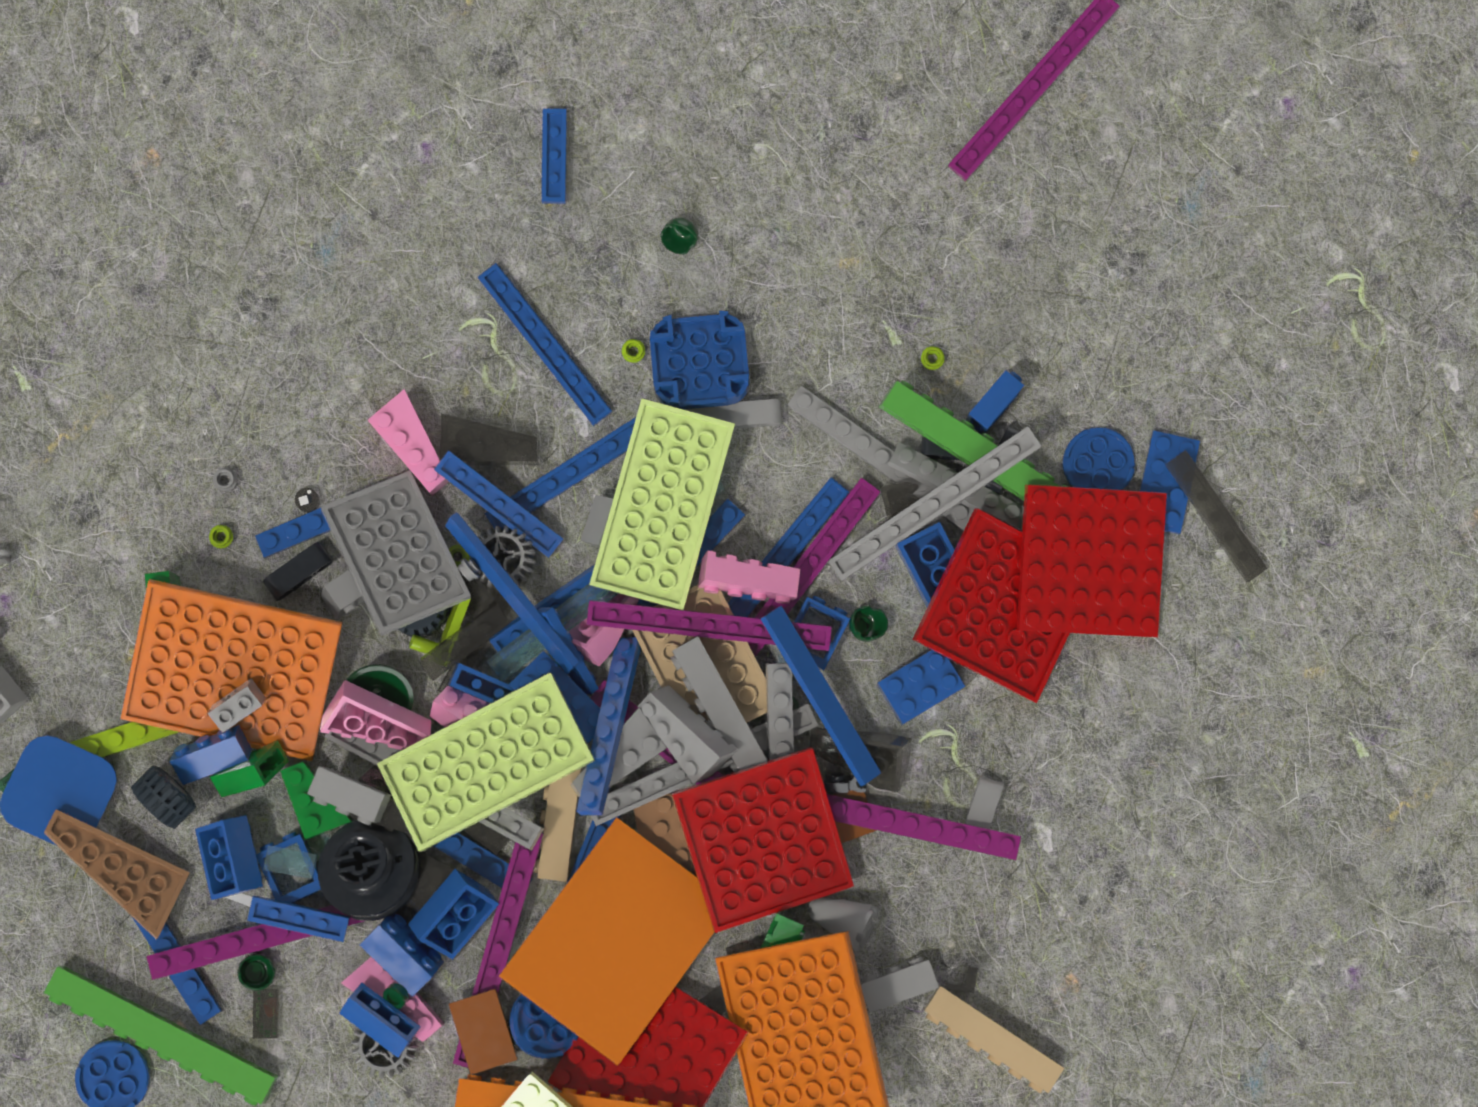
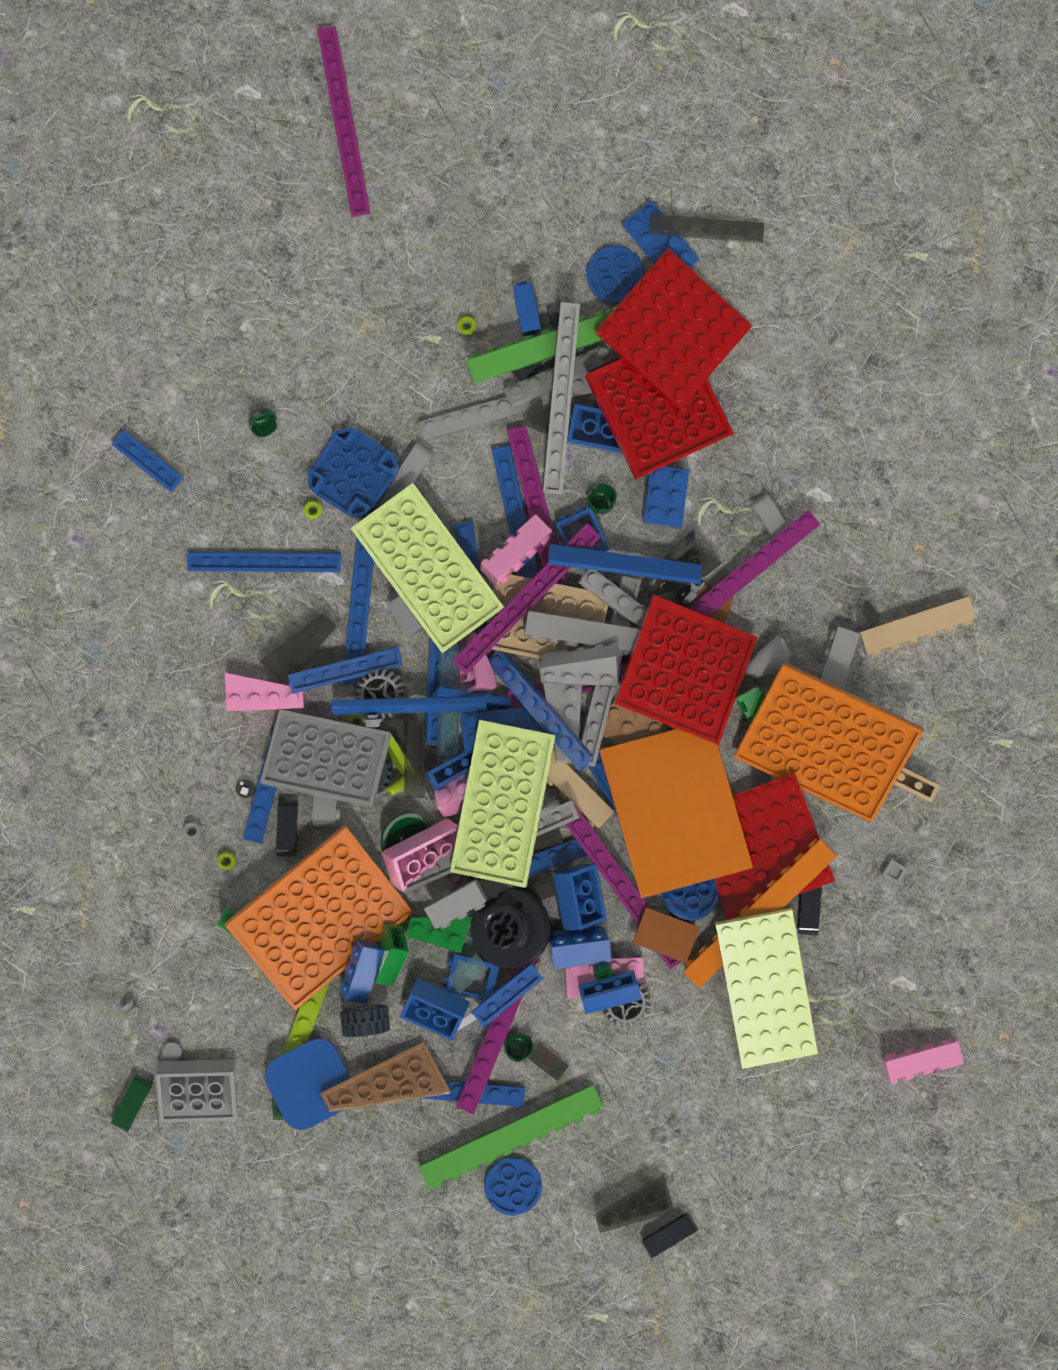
camera: 55 degrees left, 5 degrees up
light grey brick [208,679,266,733] -> none

